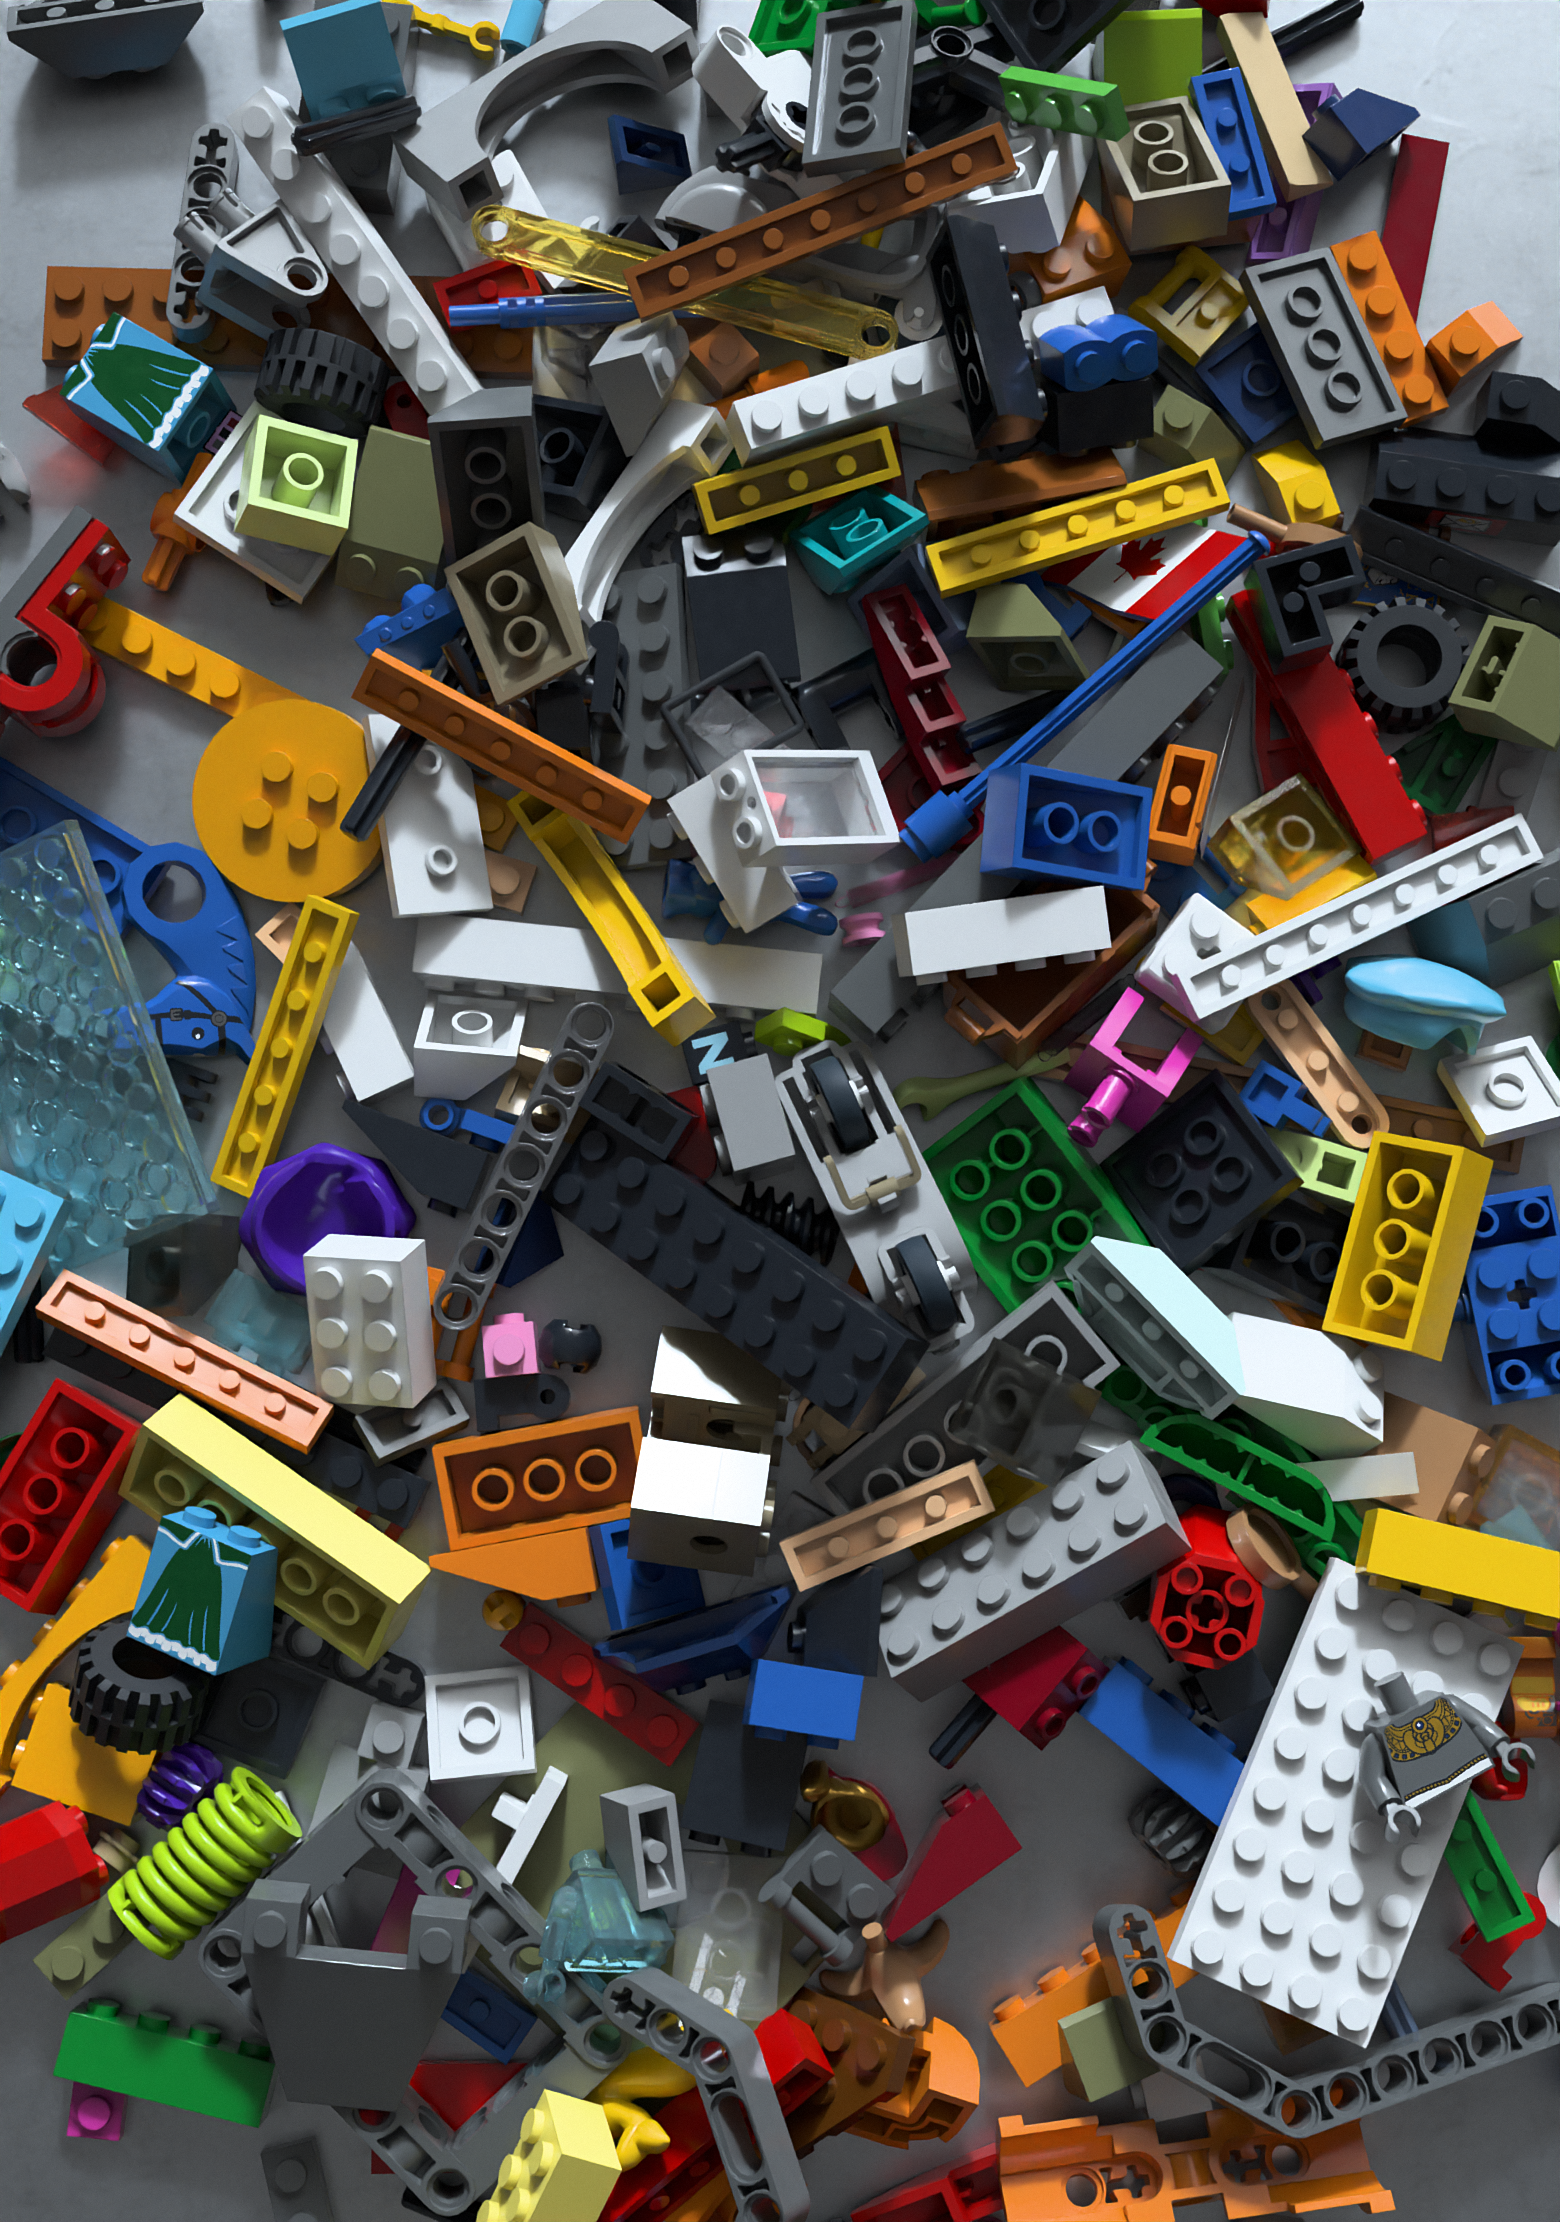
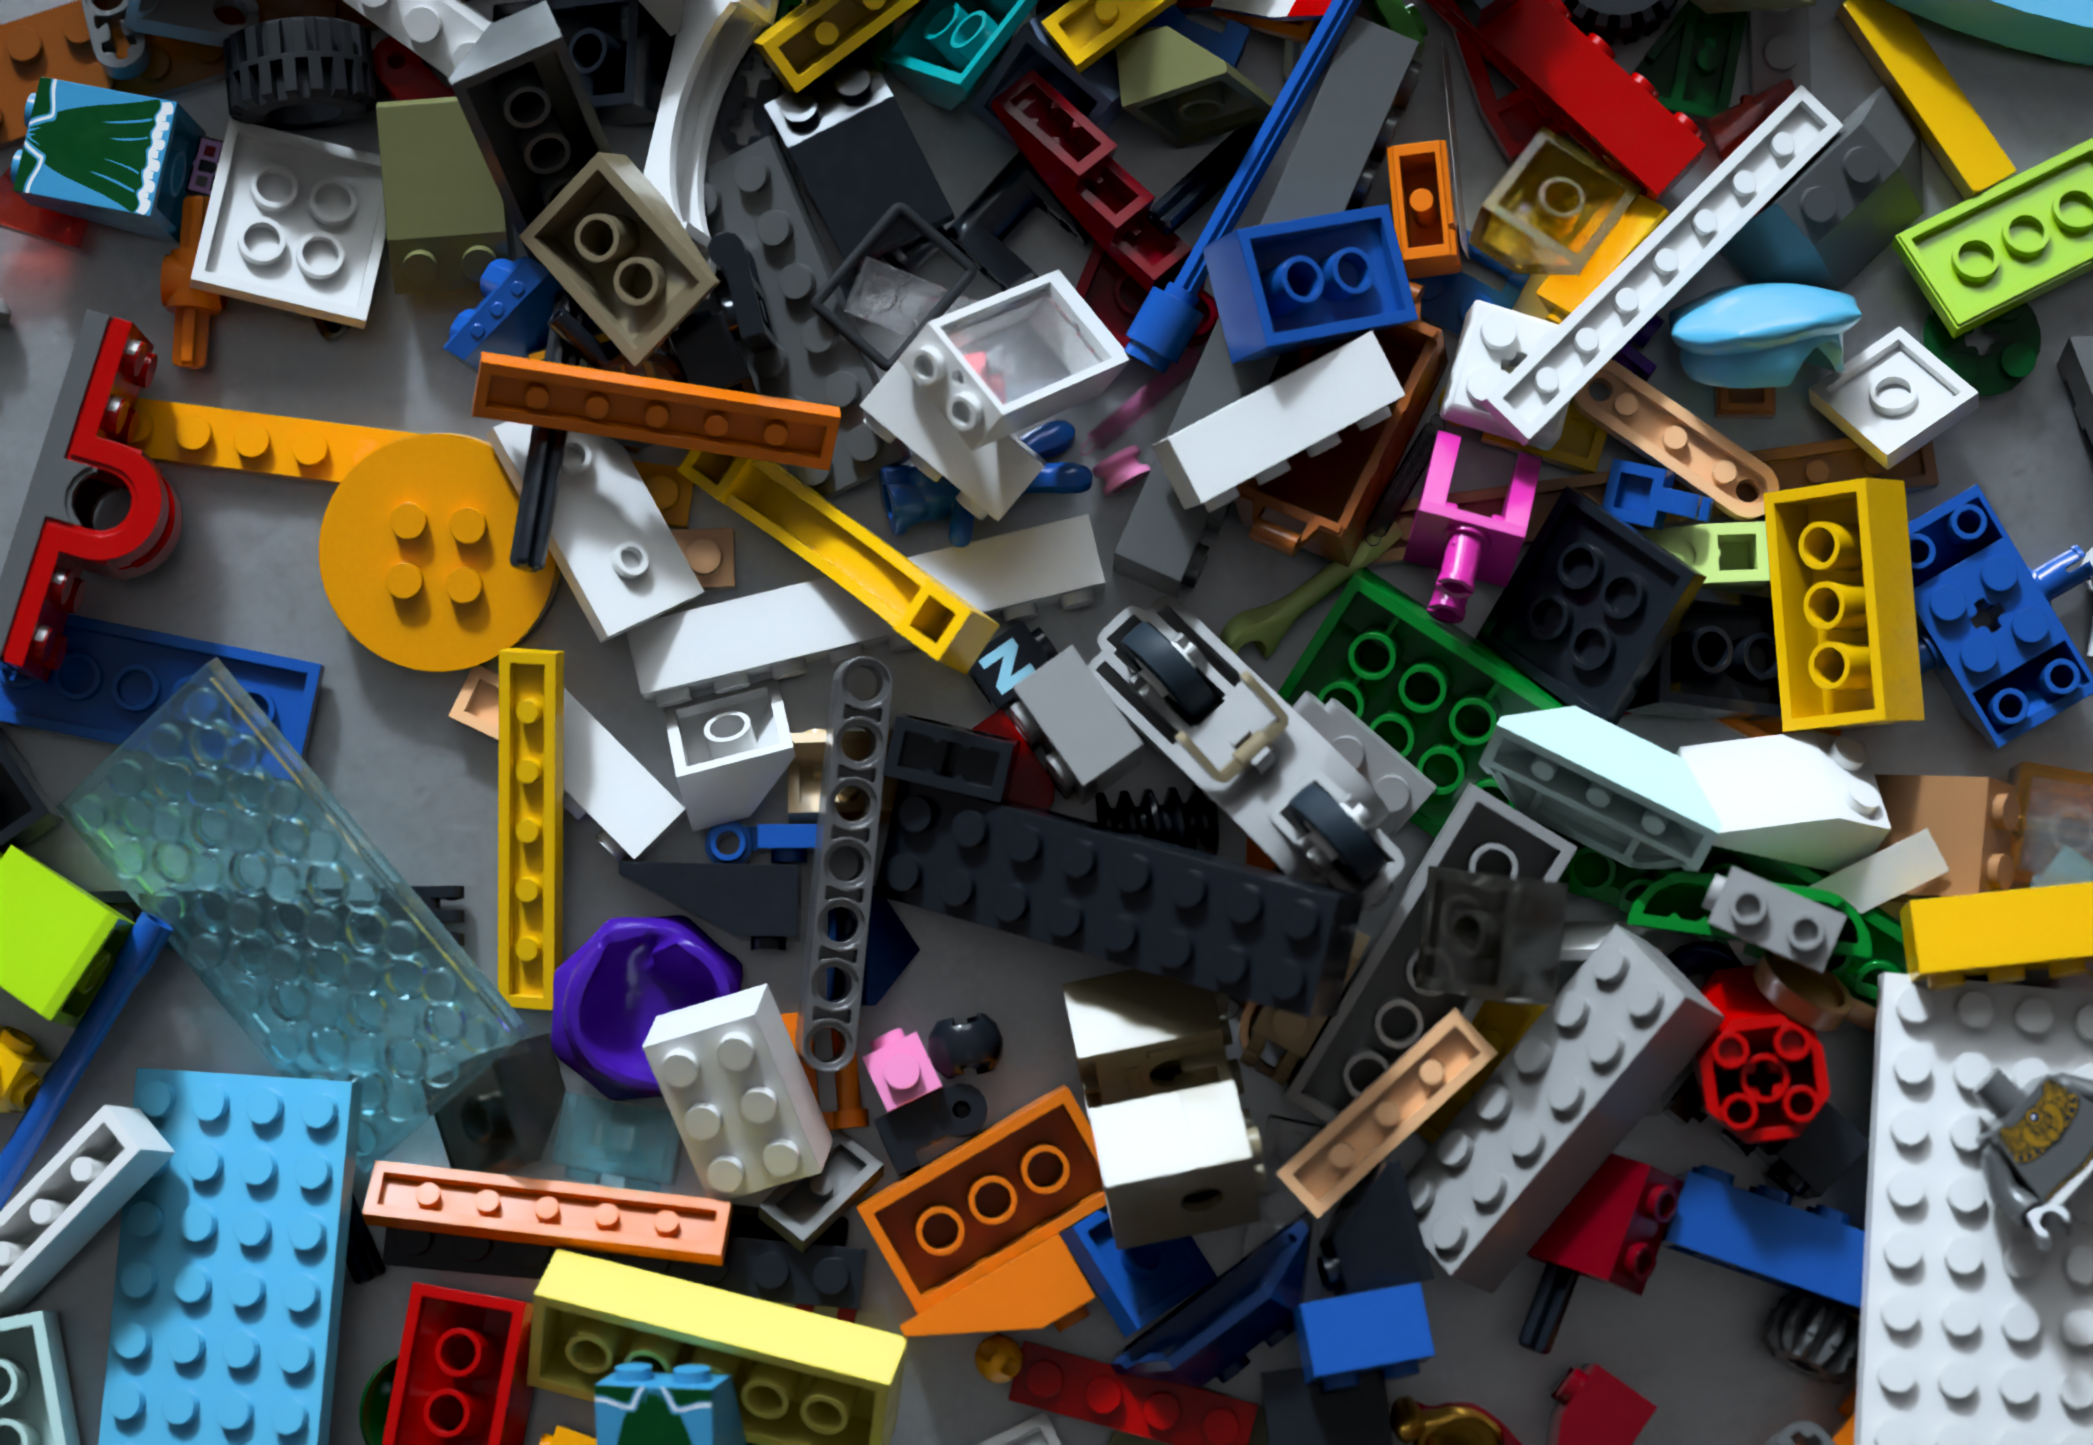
camera: 15 degrees left, 0 degrees up
blue animal [109,842,256,1066] -> none
yellowish green brick [234,414,358,556] -> none
lime plate [754,1007,852,1056] -> none
none -> light grey hinge [1292,691,1437,834]
none -> light grey brick [1702,866,1847,974]

